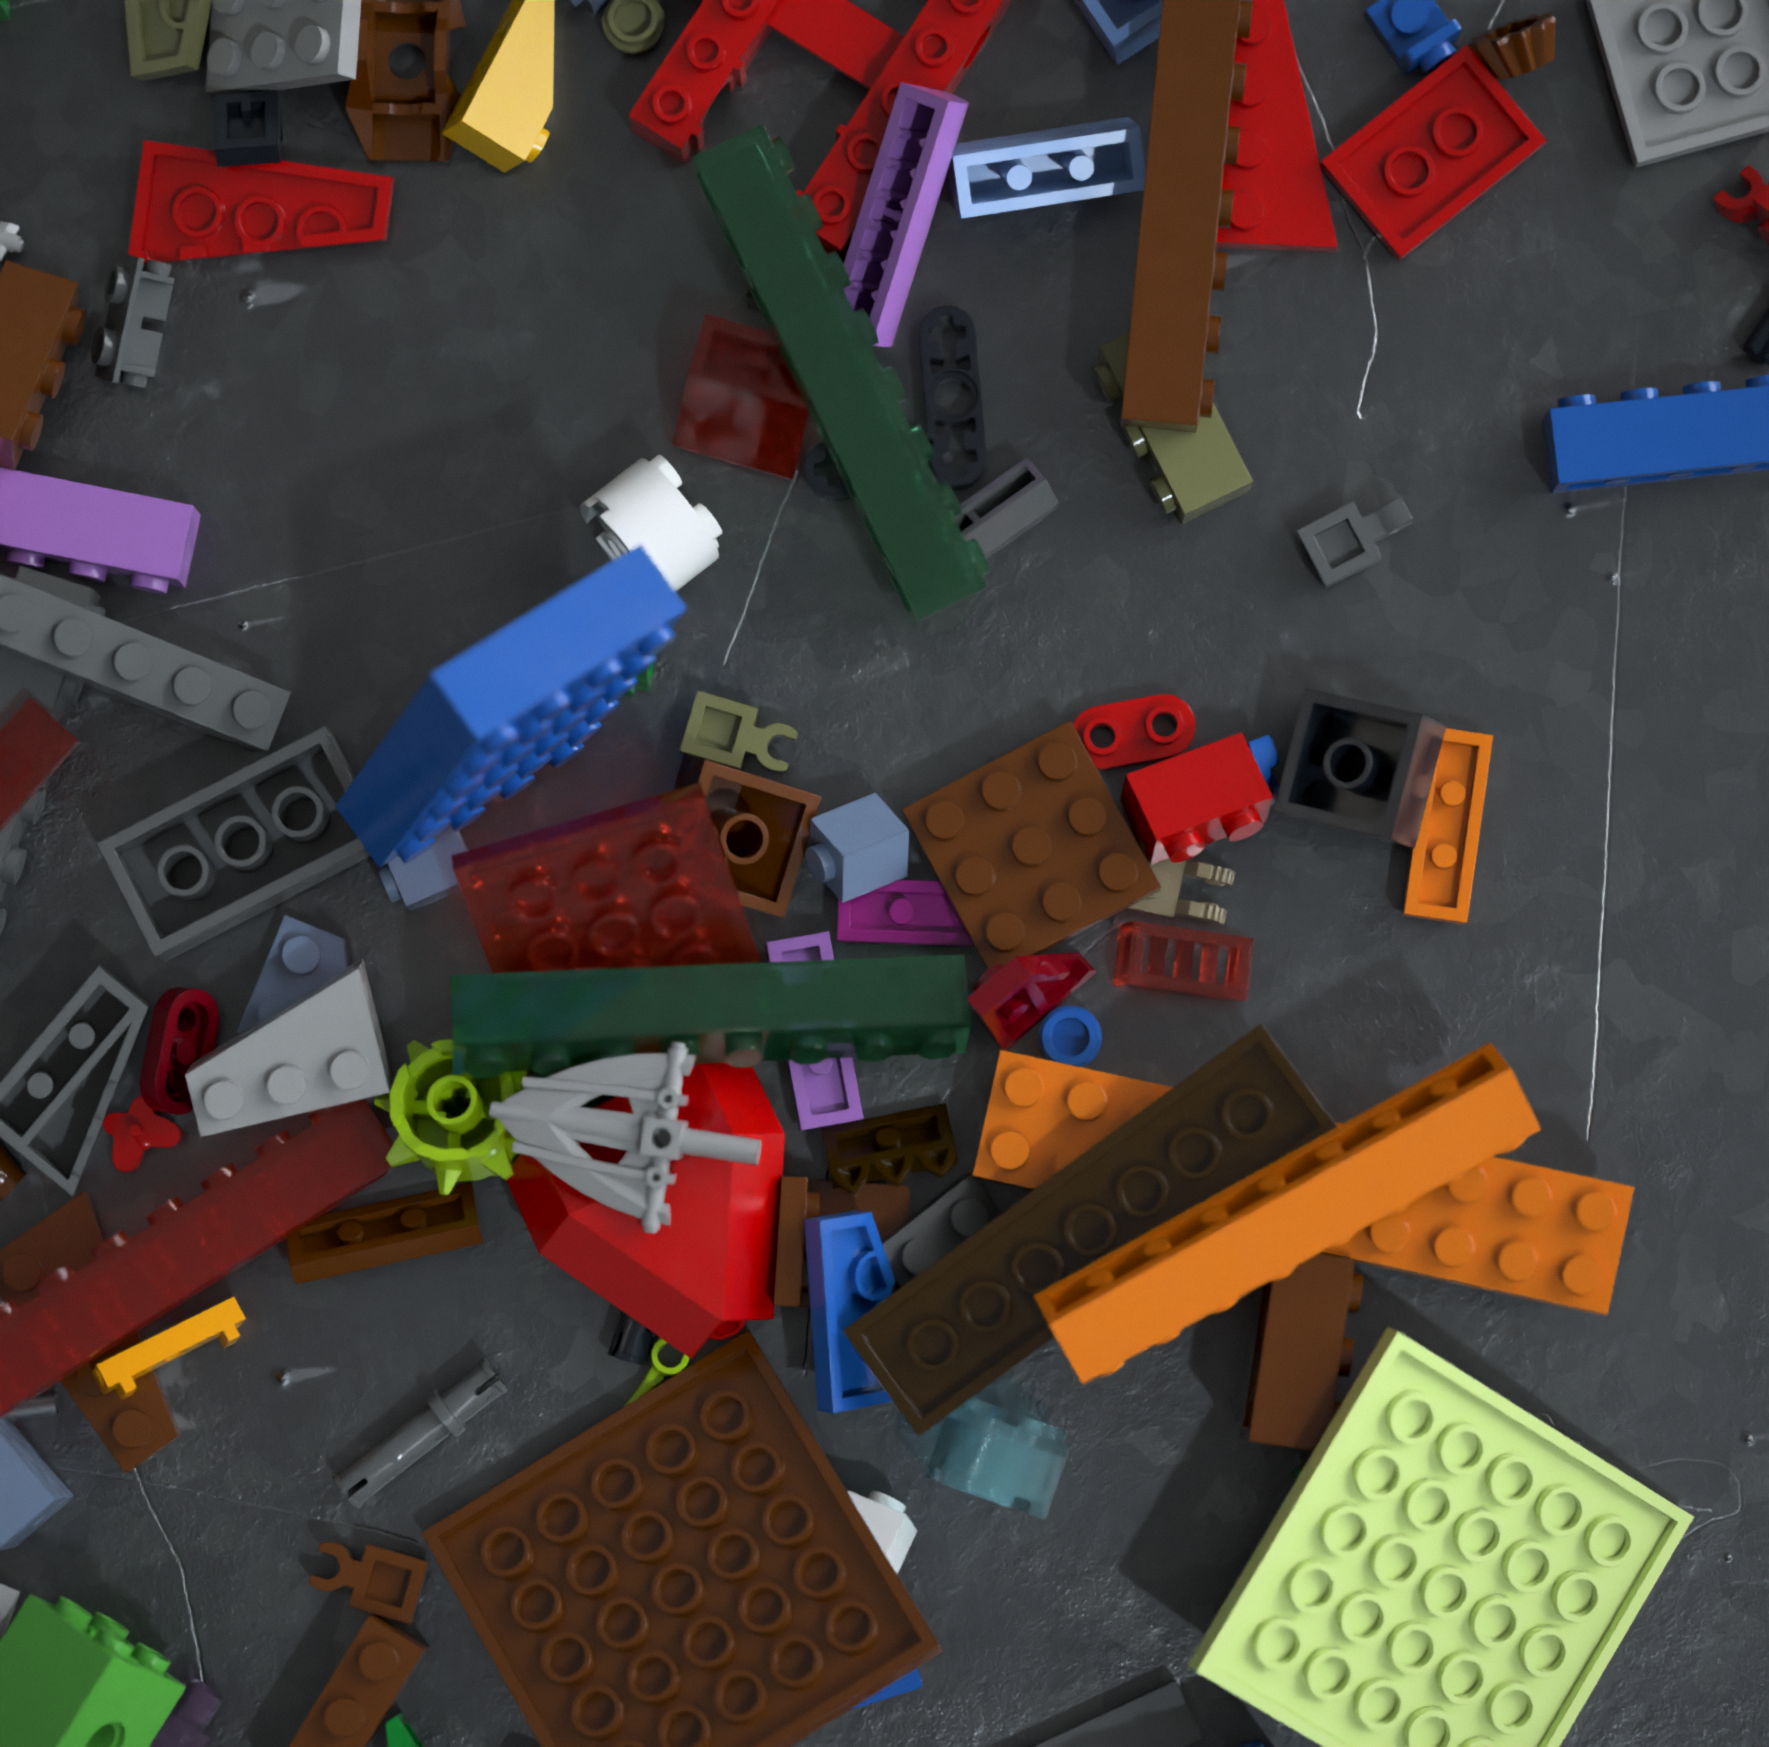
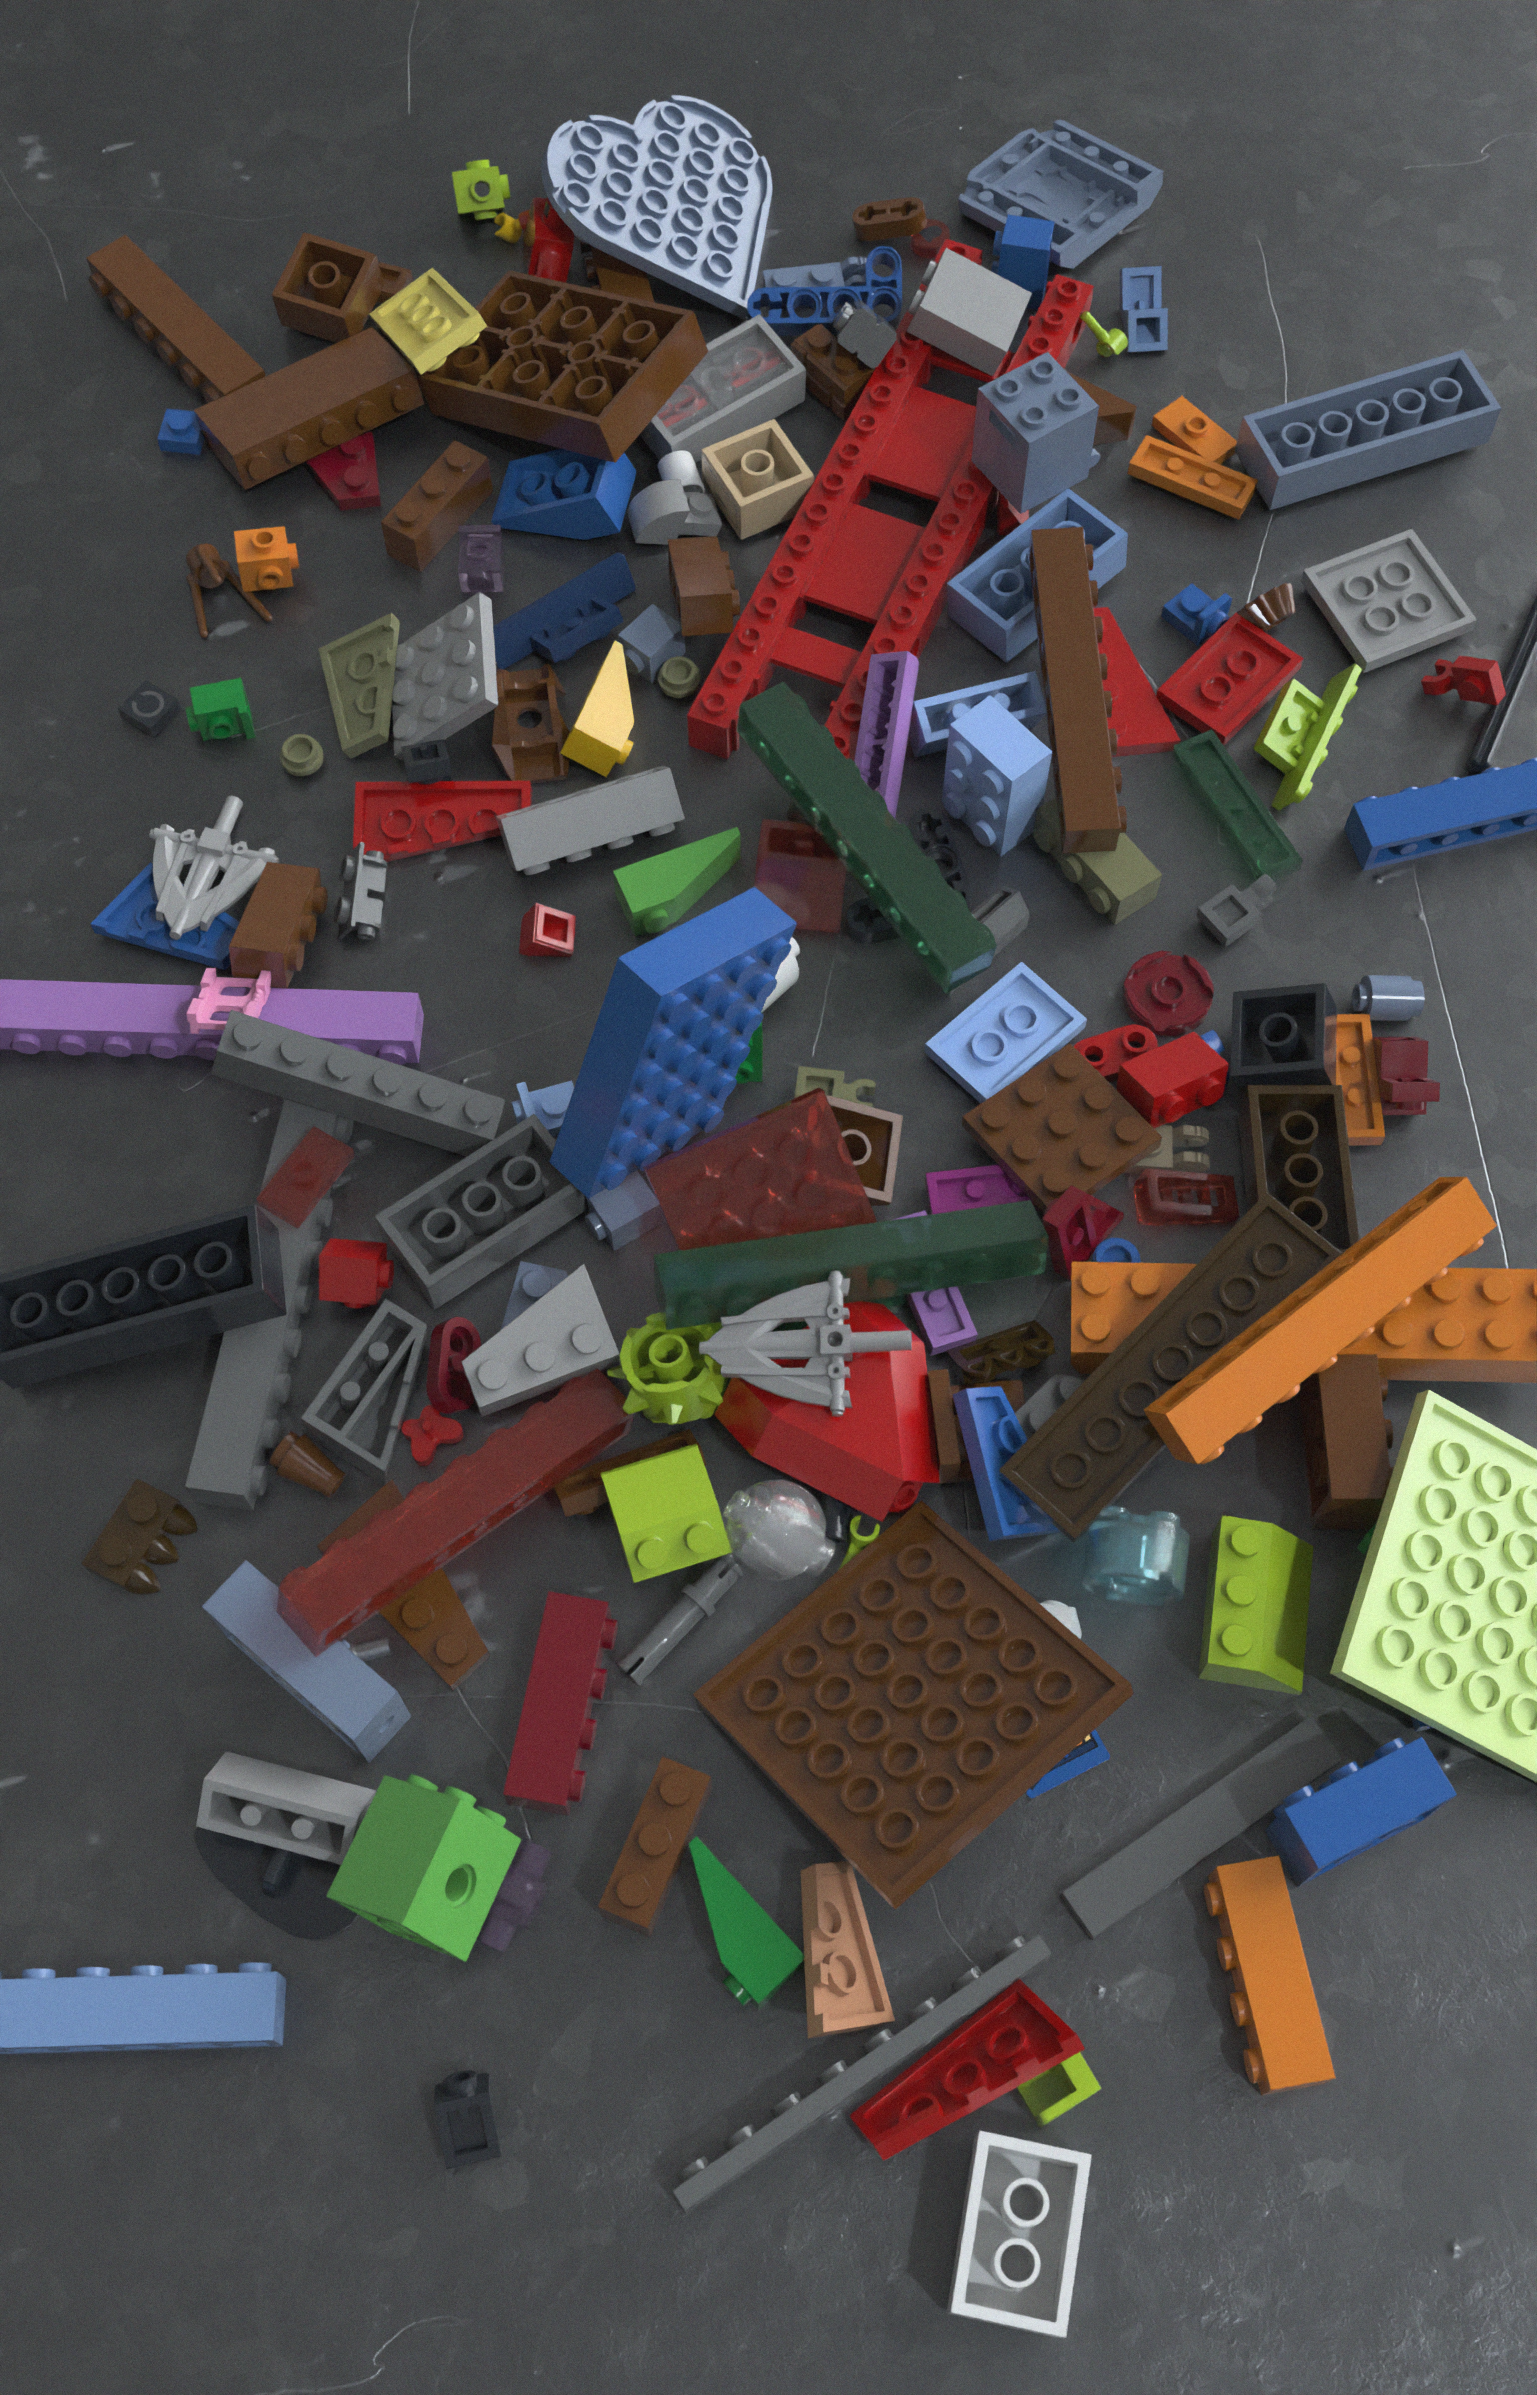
camera: 10 degrees left, 20 degrees down
light orange piece [92,1296,246,1400] -> none
reddish brown plate [308,1541,430,1624] -> none
sand blue brick [805,793,909,903] -> none
none -> olive plate [280,734,324,776]
none -> red brick [319,1238,394,1308]
none -> light grey brick [496,766,685,875]
none -> dark red brick [503,1591,618,1816]
none -> light blue bracket [511,1080,574,1137]
none -> red slope [519,903,576,957]
none -> lime slope [600,1444,732,1583]
none -> bright green slope [613,827,741,936]
none -> clear brick [724,1479,836,1581]
none -> light blue plate [924,961,1087,1103]
none -> light blue brick [942,695,1052,857]
none -> dark red tile [1122,951,1214,1037]
none -> clear green plate [1172,729,1303,881]
none -> lime slope [1198,1515,1314,1695]
none -> dark brown brick [1238,1085,1359,1253]
none -> lime bracket [1253,664,1362,811]
none -> sand blue brick [1352,975,1425,1021]
none -> dark red brick [1372,1037,1440,1115]

